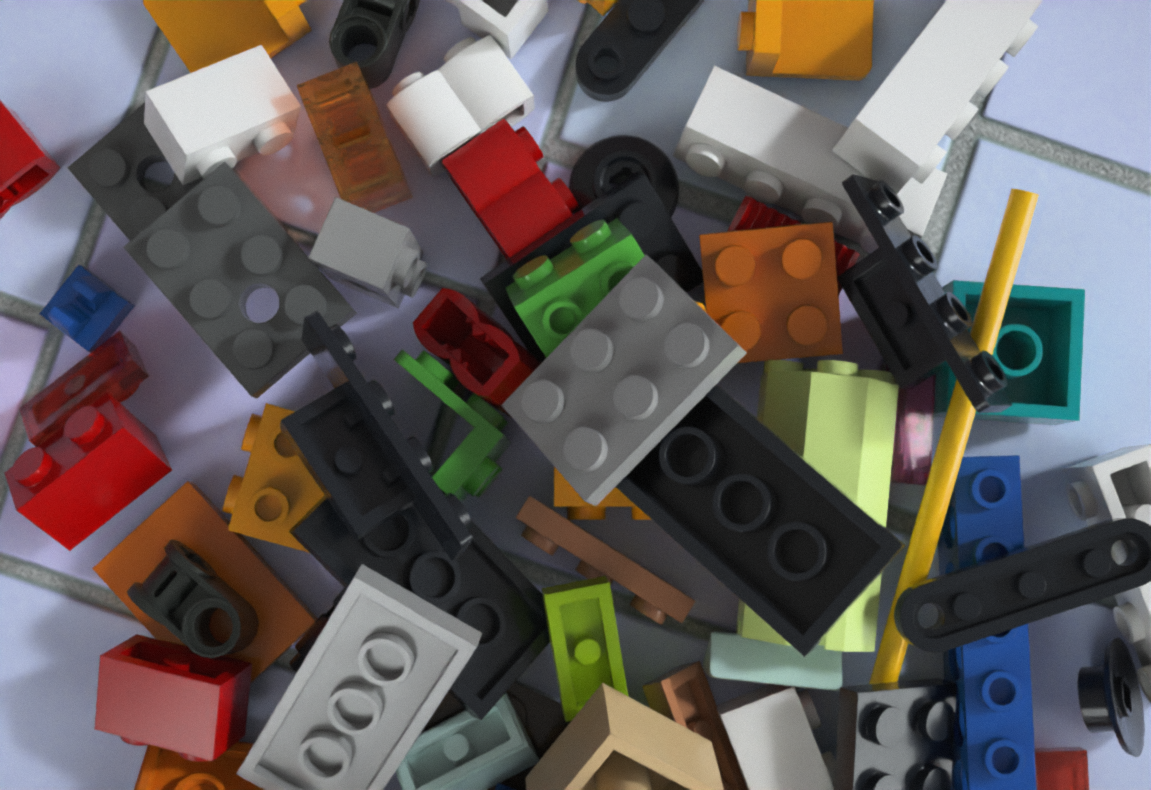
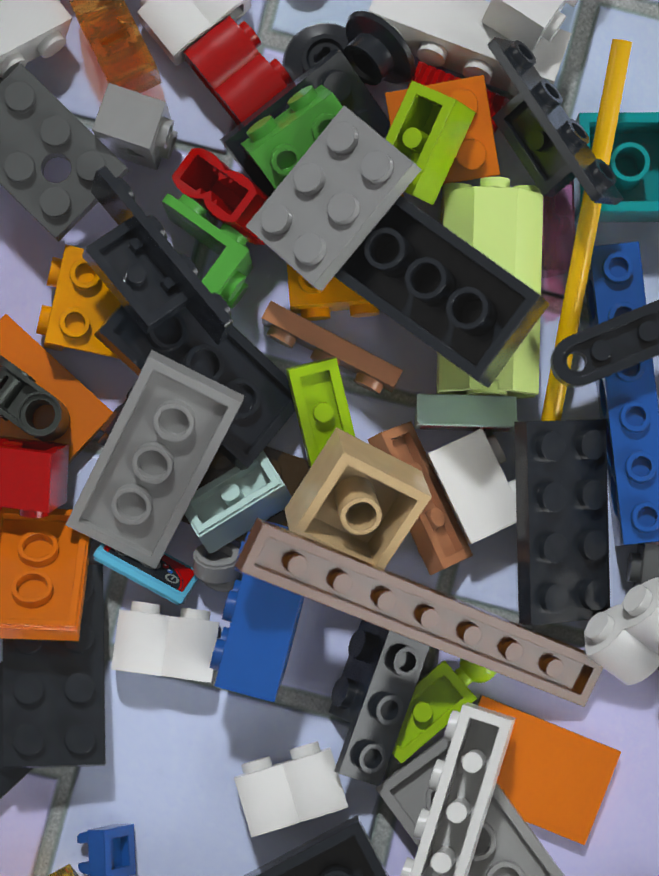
camera: 10 degrees left, 0 degrees up
none -> black piece [343,11,416,85]
none -> lime brick [386,81,476,205]

